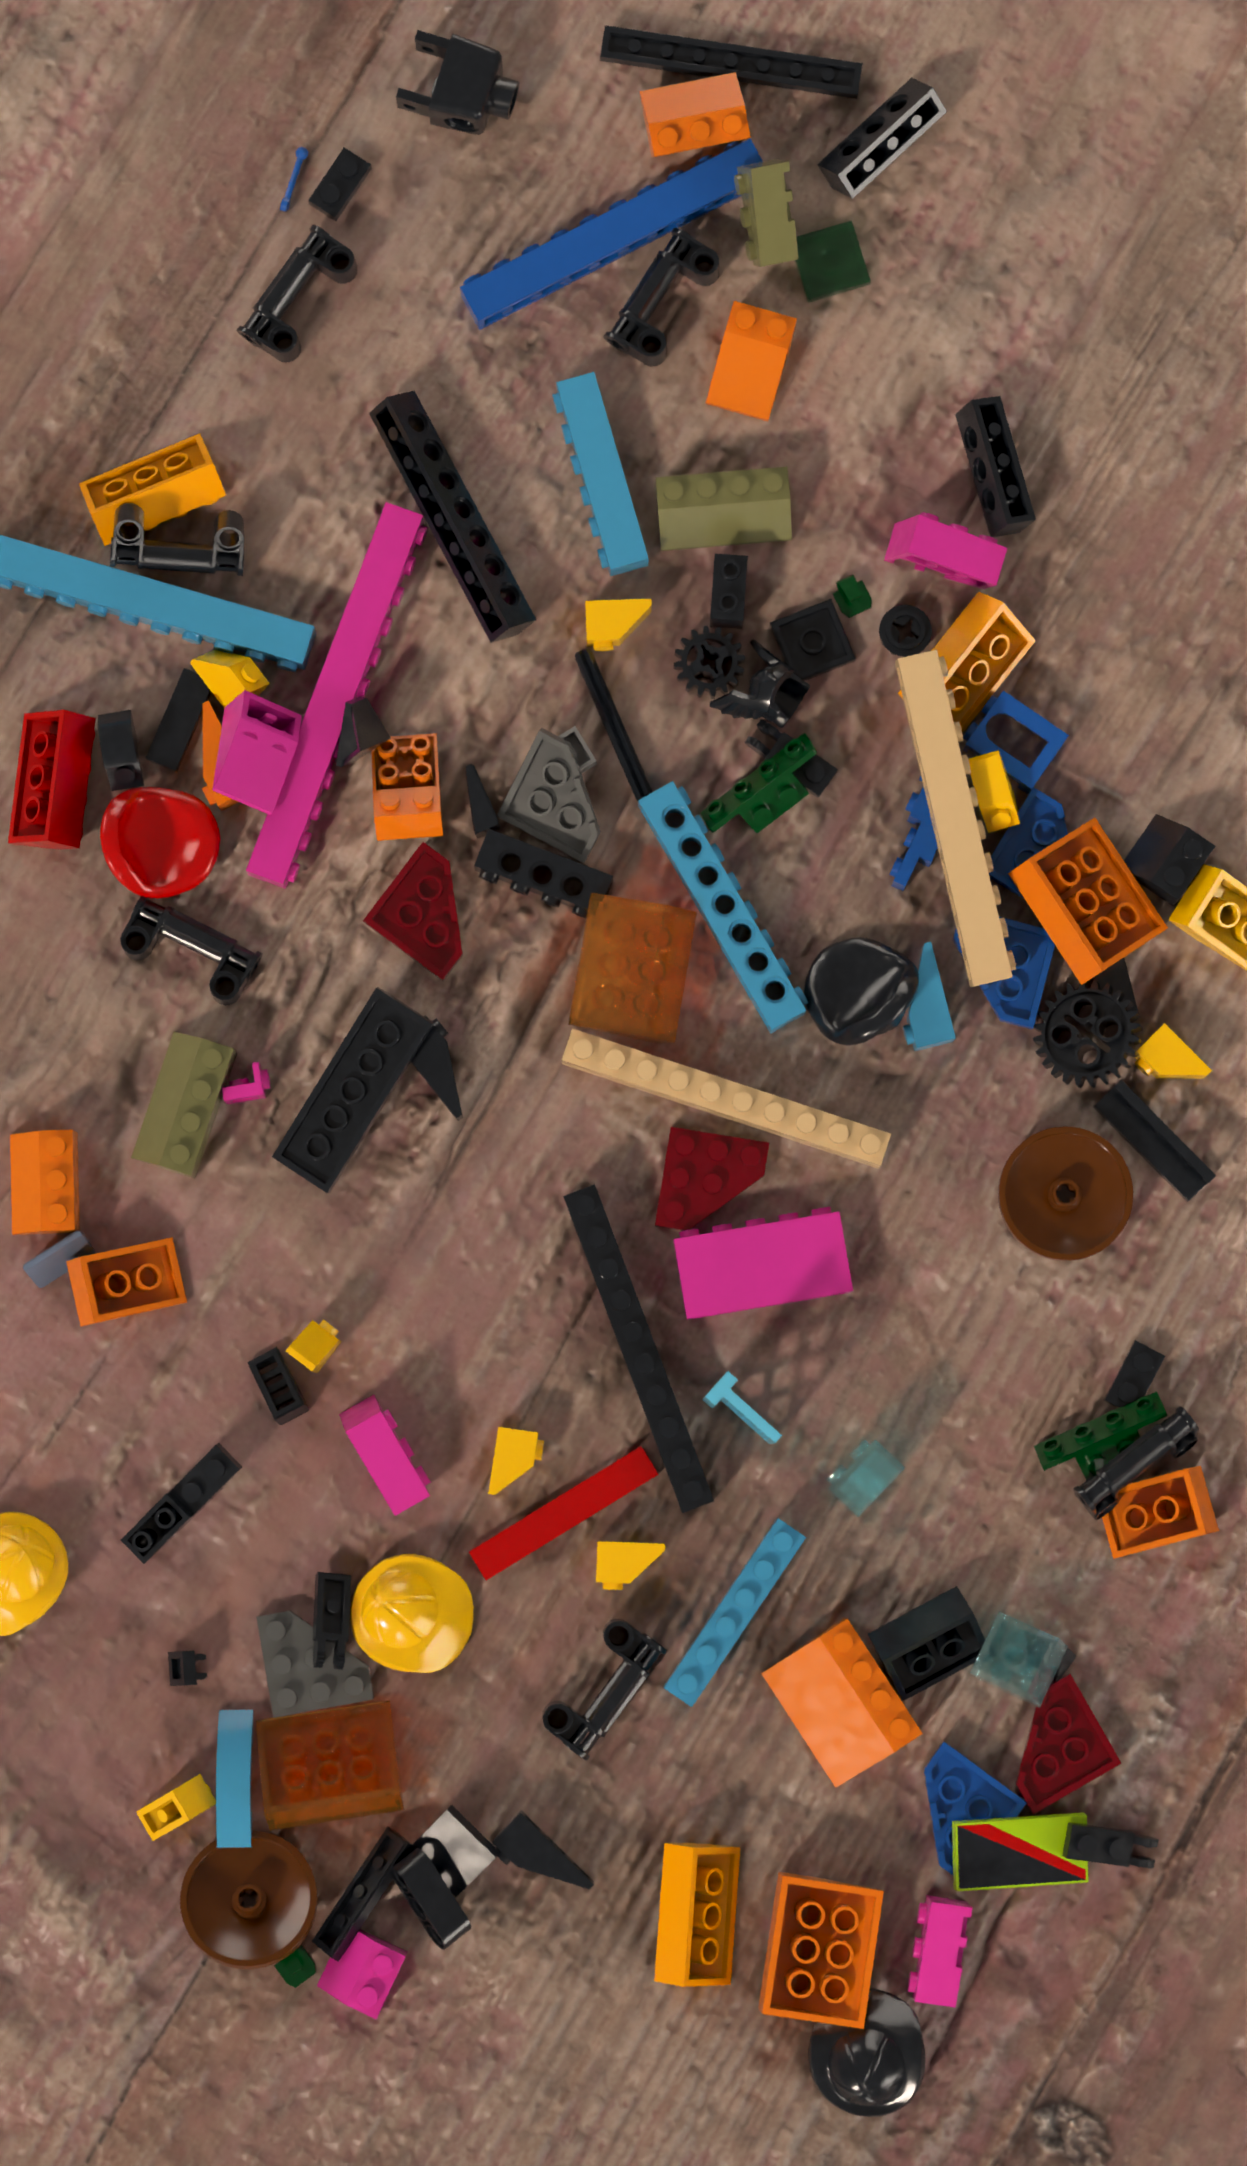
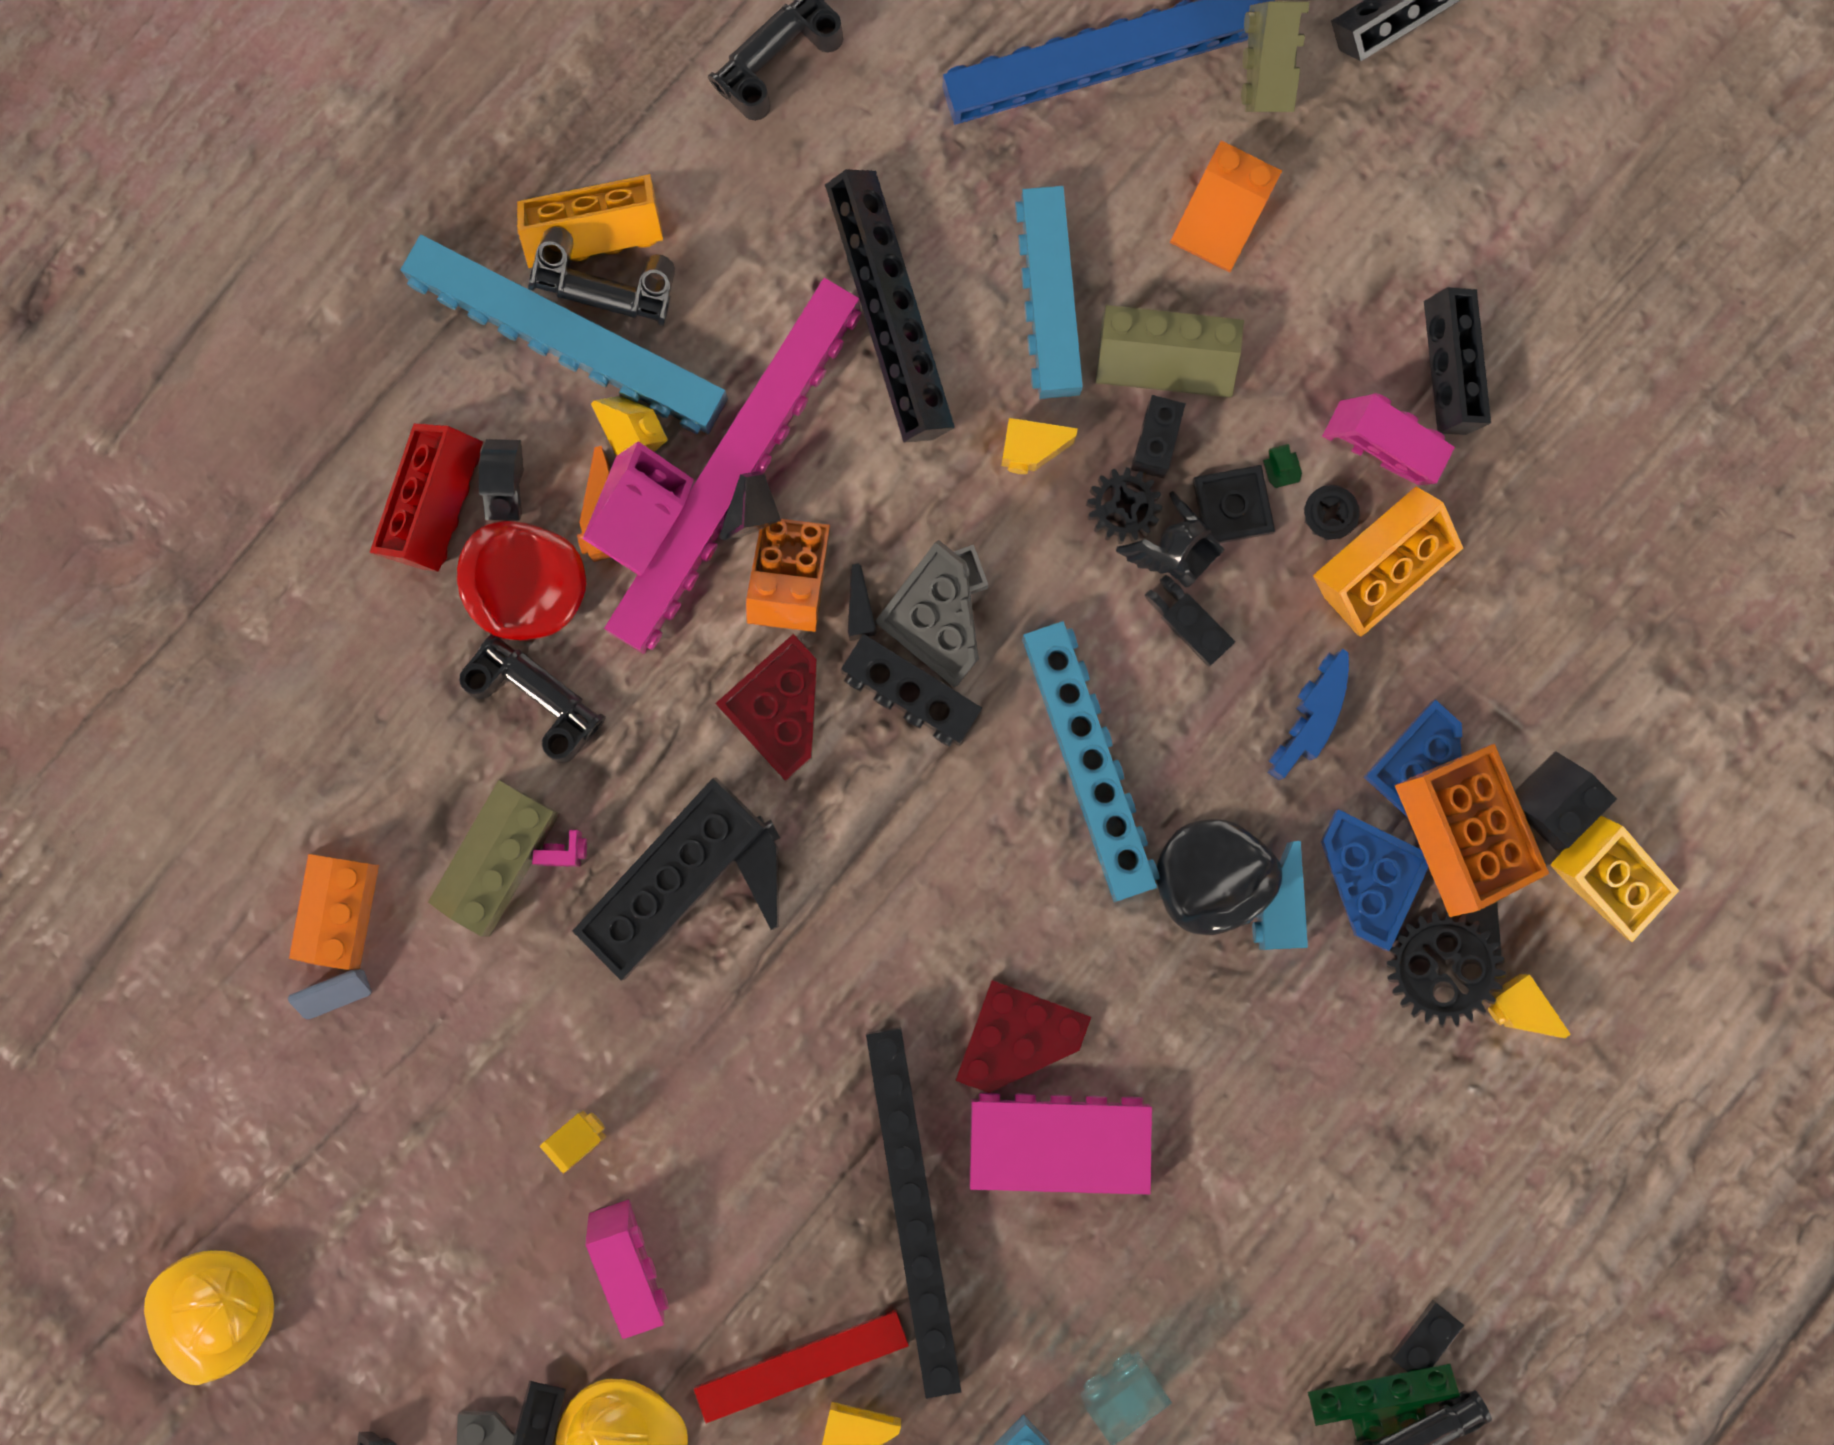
camera: 10 degrees right, 0 degrees up
orange slope [66,1237,187,1327] -> none
black slope [121,1443,242,1564] -> none
black tile [146,668,211,772] -> none
black slope [247,1347,309,1425] -> none
yellow slope [488,1427,544,1495] -> none
tan brick [562,1028,891,1169] -> none
clear orange slope [568,893,697,1044] -> none
black axle [575,648,653,801] -> none
black piece [603,228,720,367] -> none
dark green bracket [701,733,817,834] -> none
medium azure fence [702,1371,782,1445] -> none
clear green tile [795,220,871,303] -> none
tan brick [895,650,1016,987] -> none
blue panel [963,691,1069,794] -> none
yellow slope [968,750,1020,833] -> none
reddish brown dish [998,1126,1134,1261] -> none
black fence [1093,1080,1216,1202] -> none

